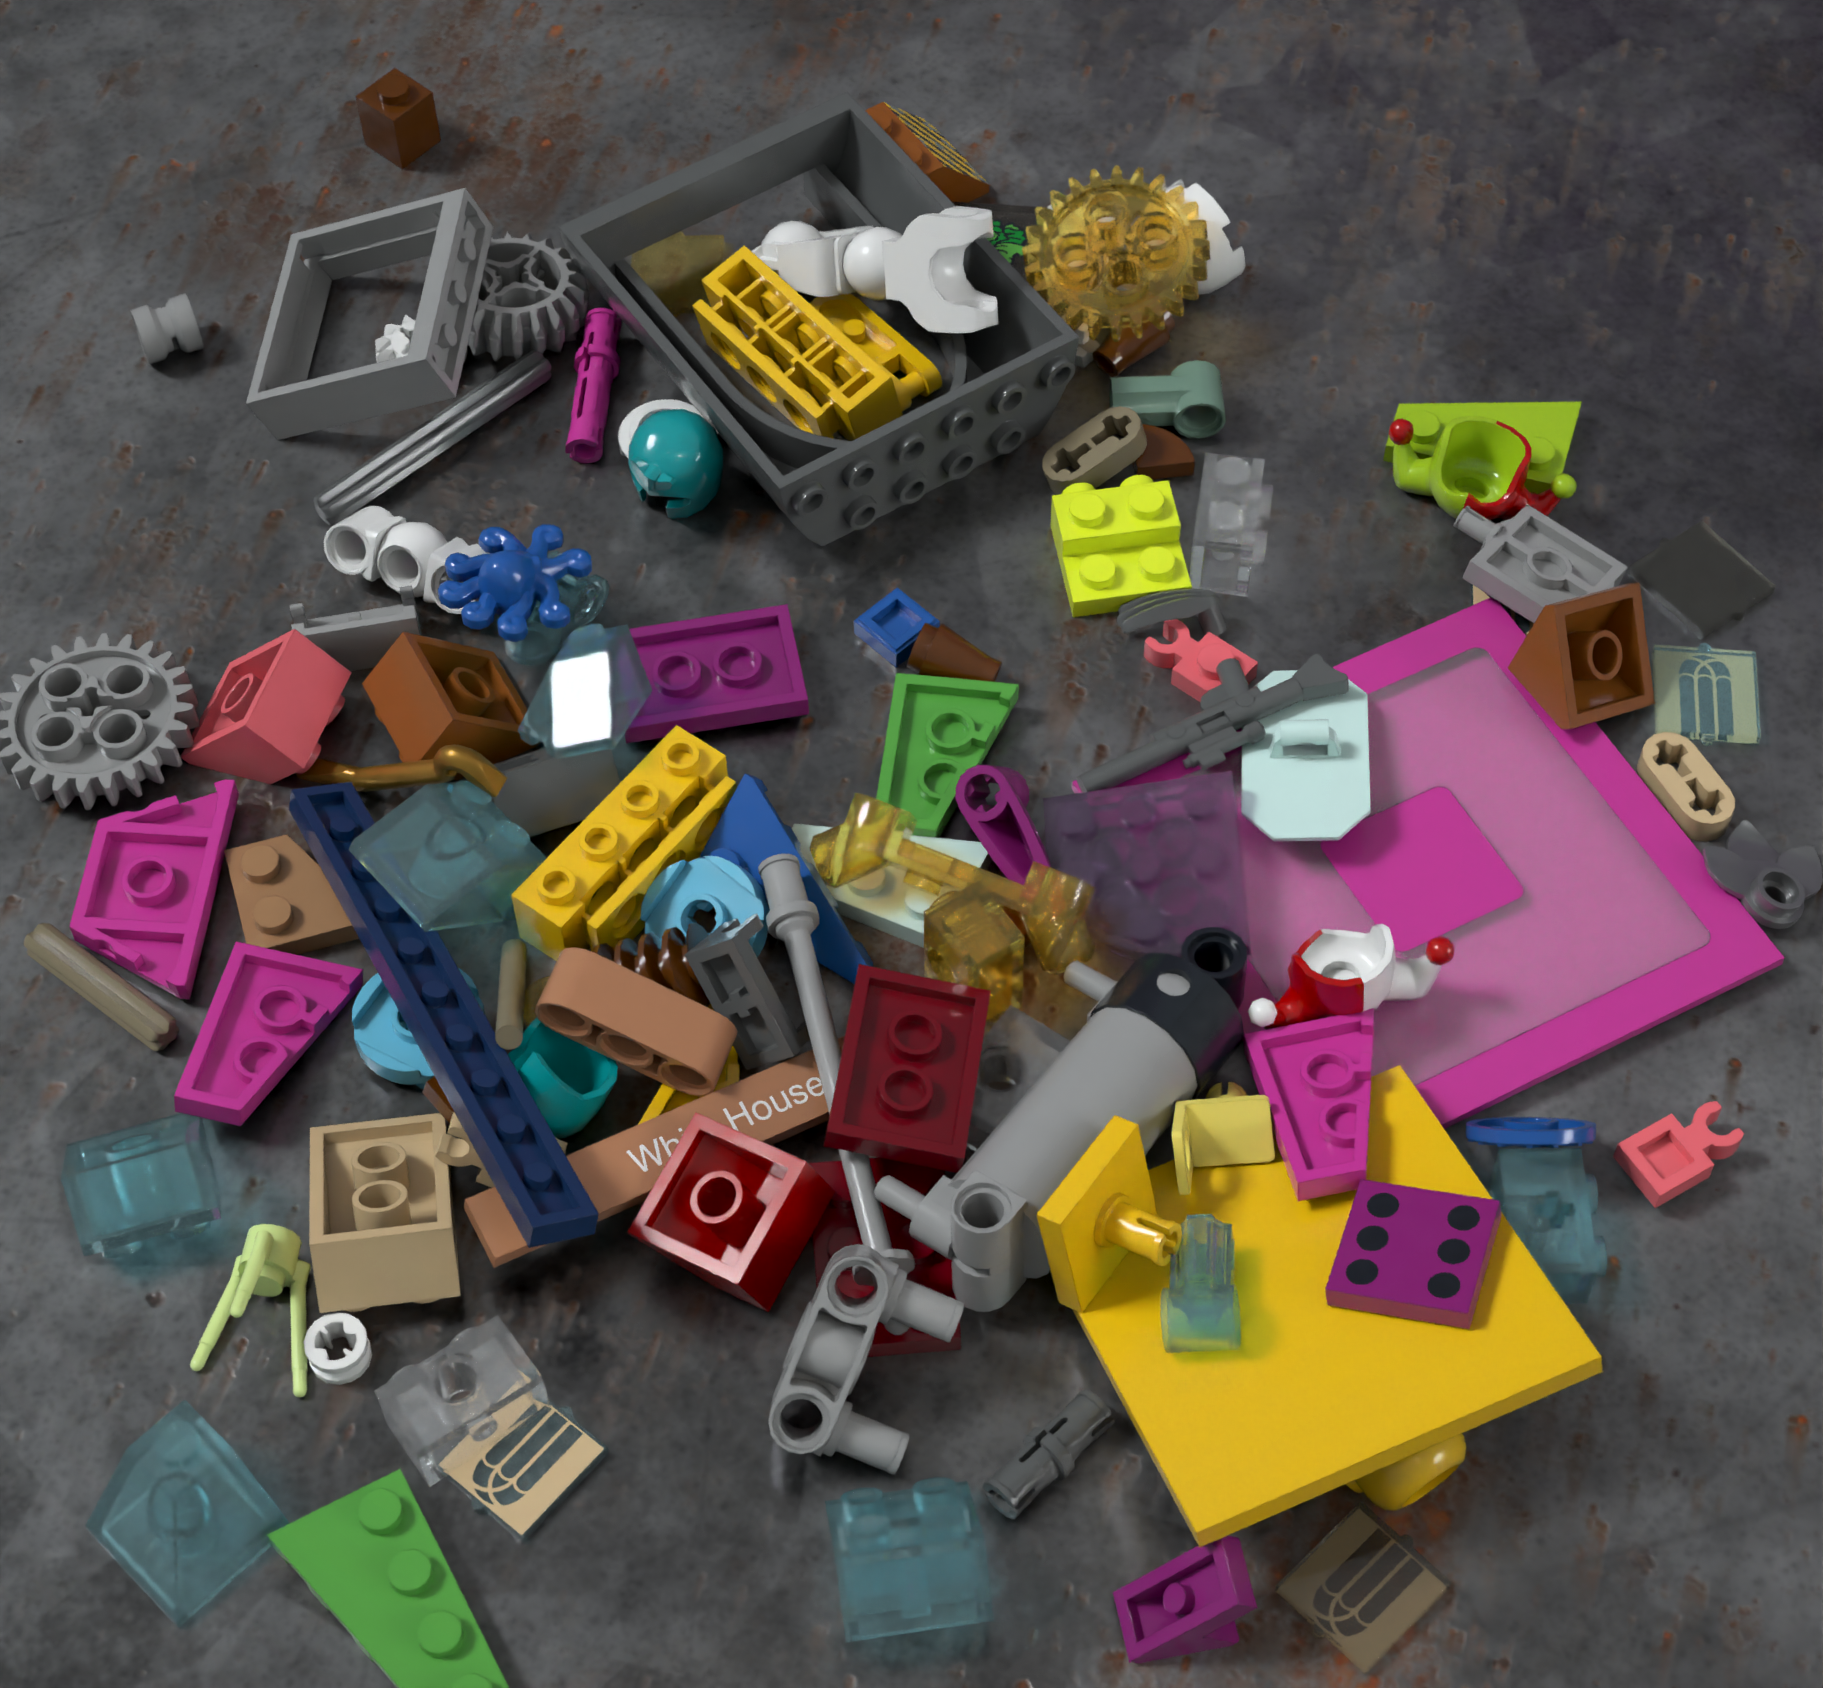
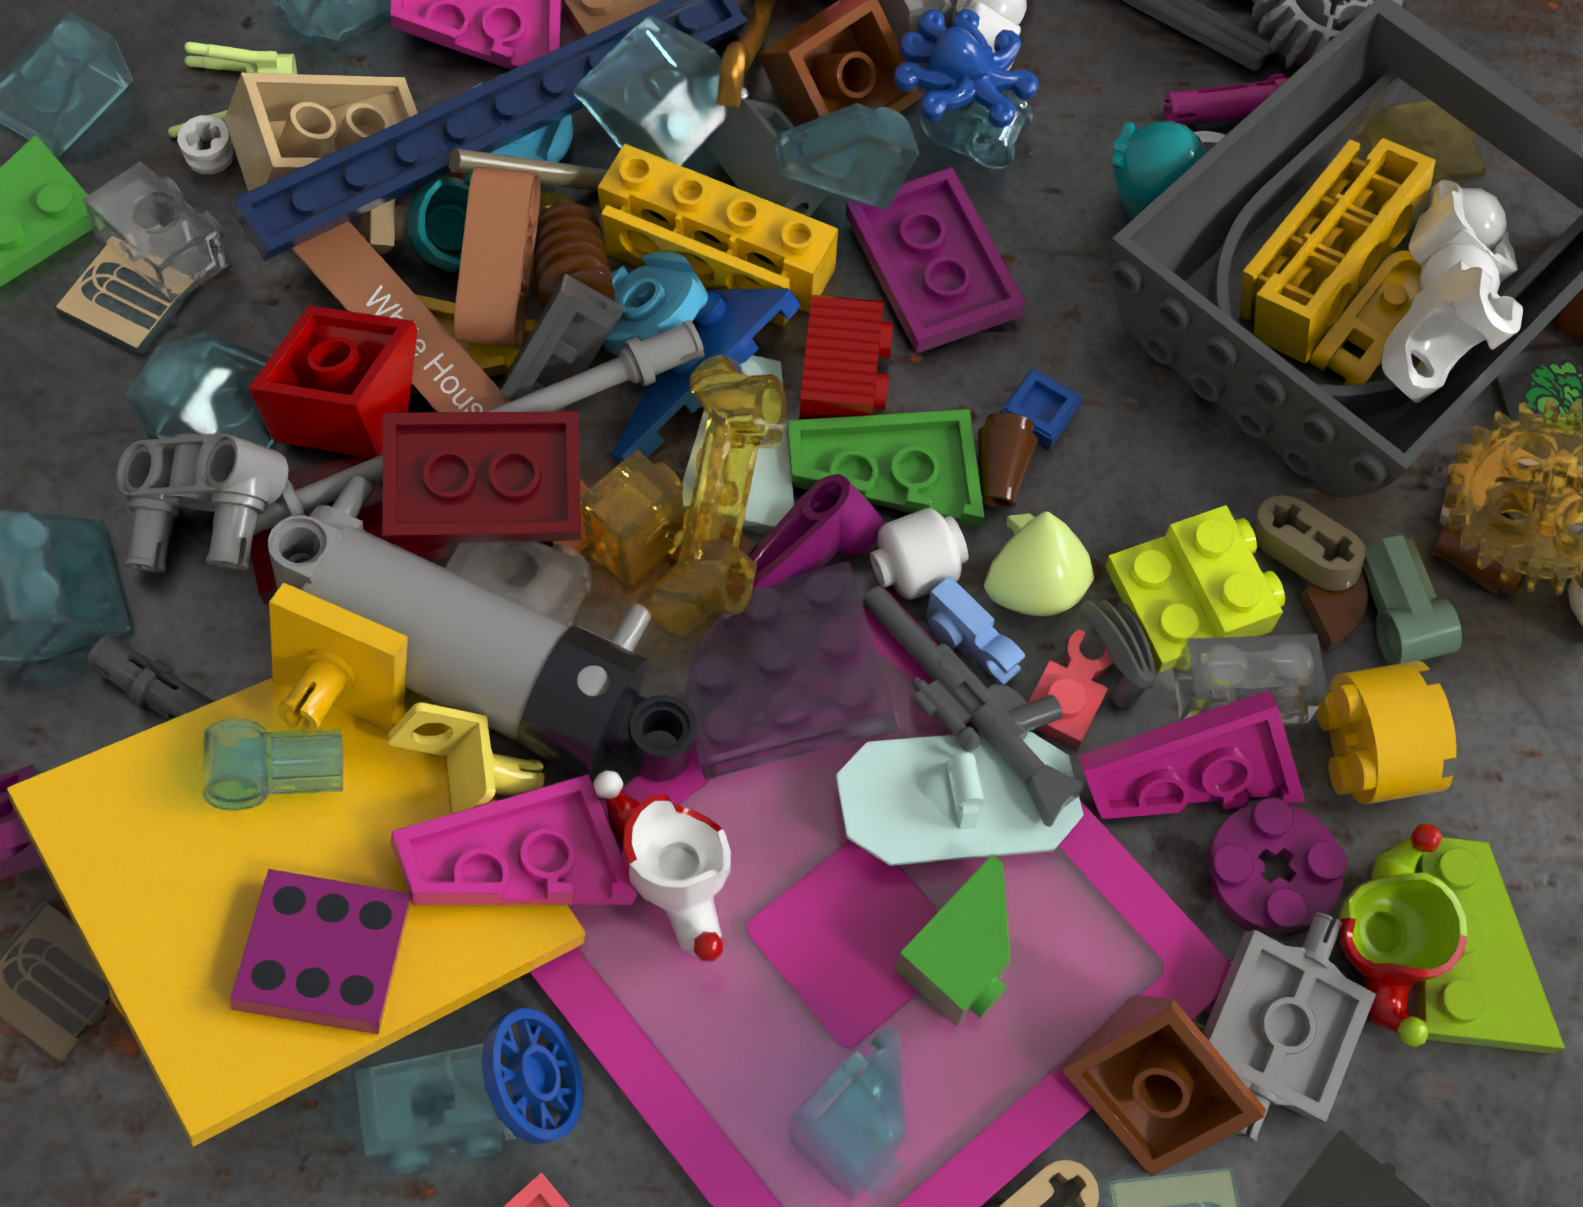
camera: 75 degrees right, 10 degrees up
none -> clear light blue slope [125,331,274,448]
none -> clear light blue slope [789,1024,905,1203]
none -> red brick [799,295,893,420]
none -> white head [870,508,969,600]
none -> bright green slope [895,854,1011,1026]
none -> light blue plate [926,576,1025,685]
none -> yellowish green piece [984,511,1094,616]
none -> dark pink wing [1078,690,1306,819]
none -> magenta plate [1206,797,1347,936]
none -> yellow brick [1315,661,1457,805]

